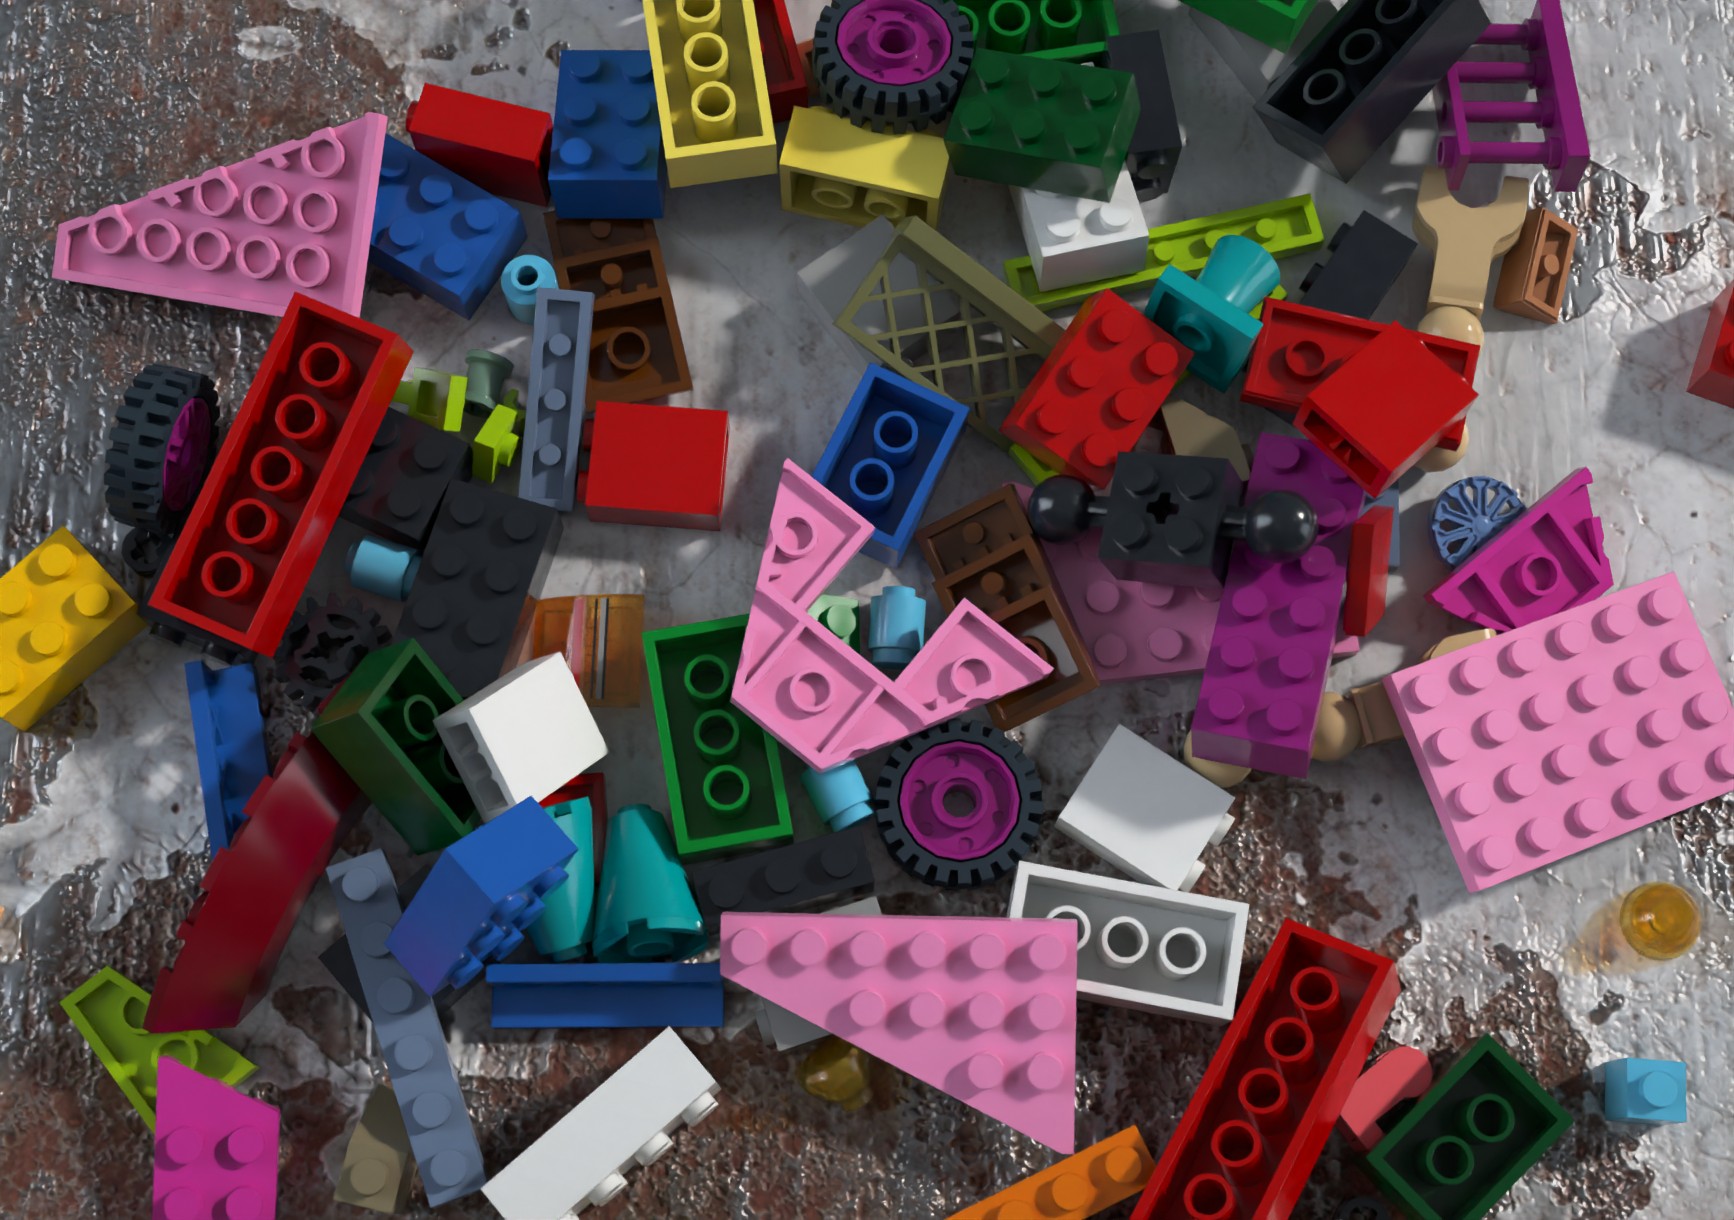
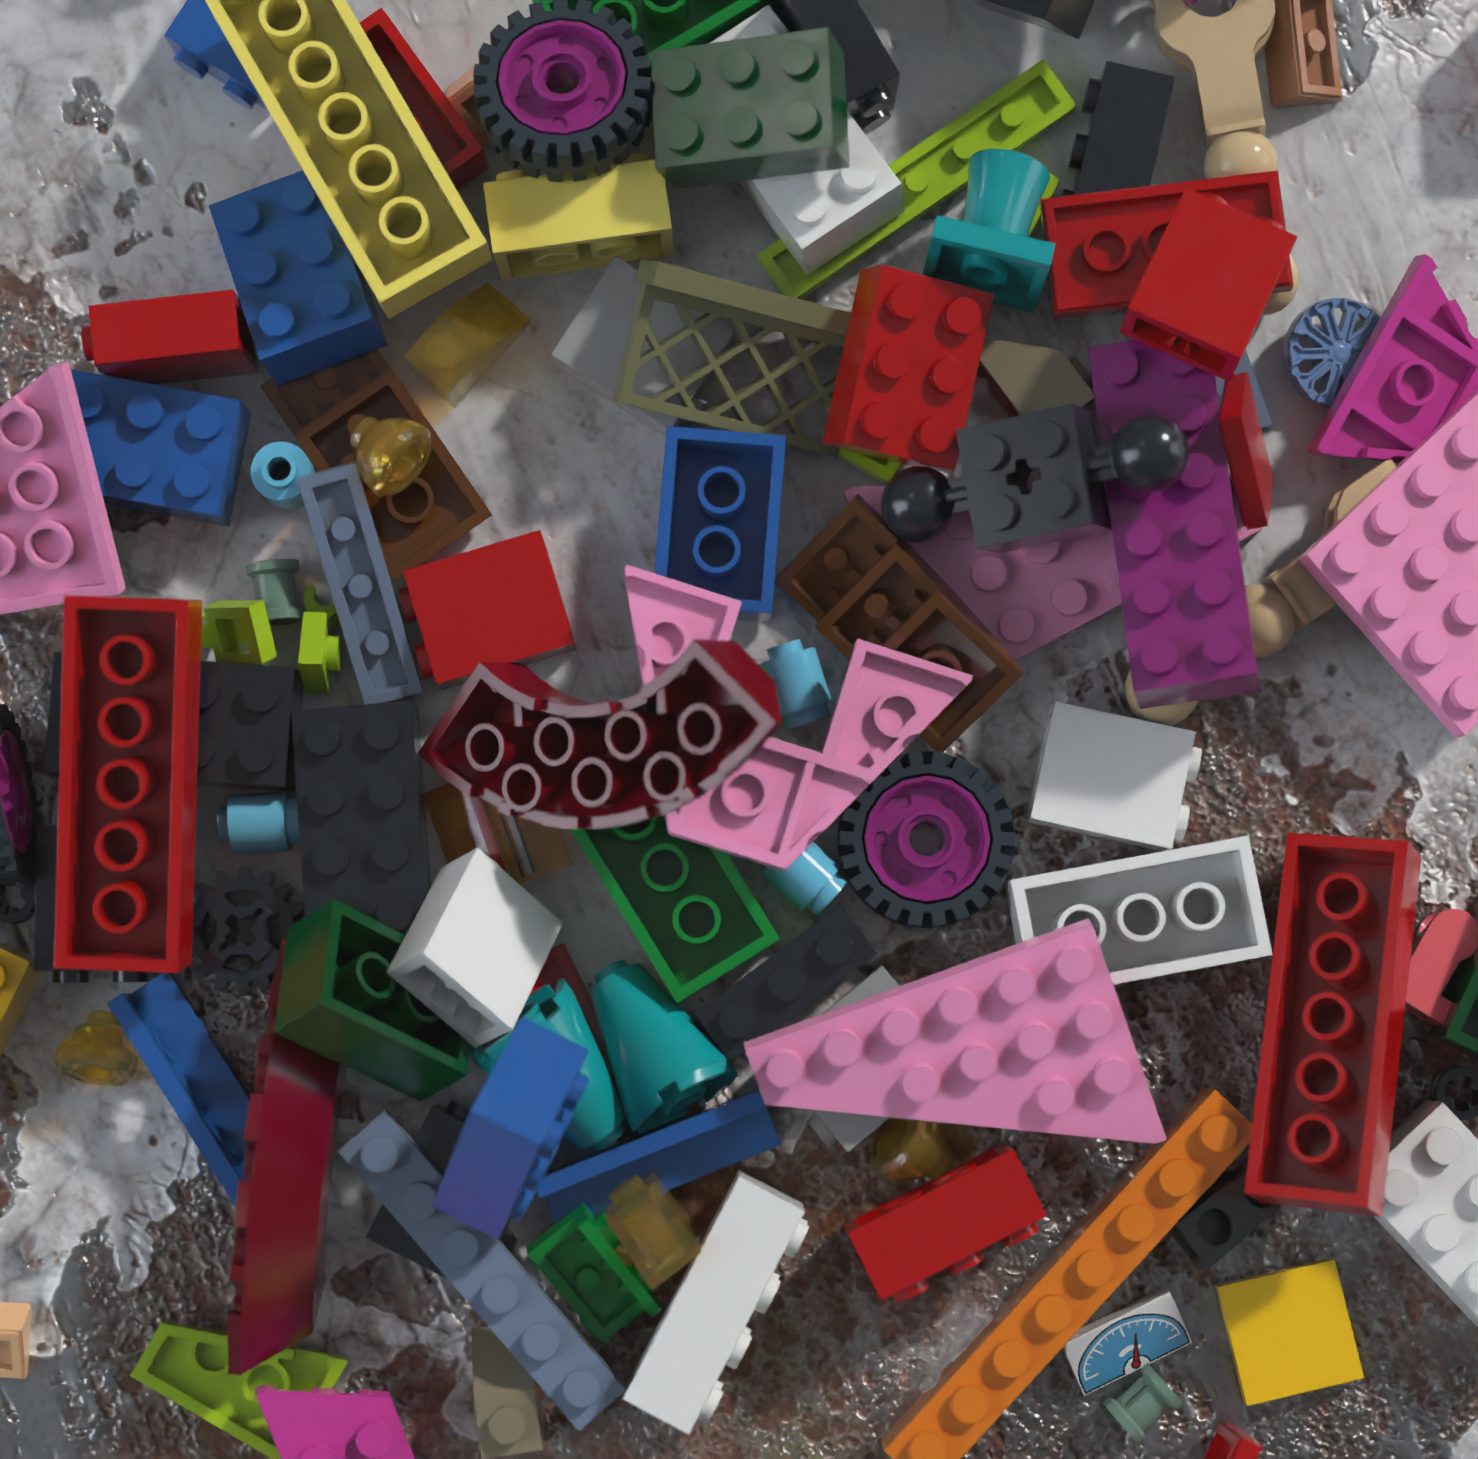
camera: 20 degrees left, 10 degrees up
none -> clear yellow brick [53,1011,139,1087]
none -> clear yellow brick [350,417,431,497]
none -> clear yellow slope [404,282,532,408]
none -> dark red brick [417,639,782,829]
none -> green bracket [526,1202,662,1344]
none -> clear yellow slope [606,1171,702,1290]
none -> red brick [844,1143,1047,1303]

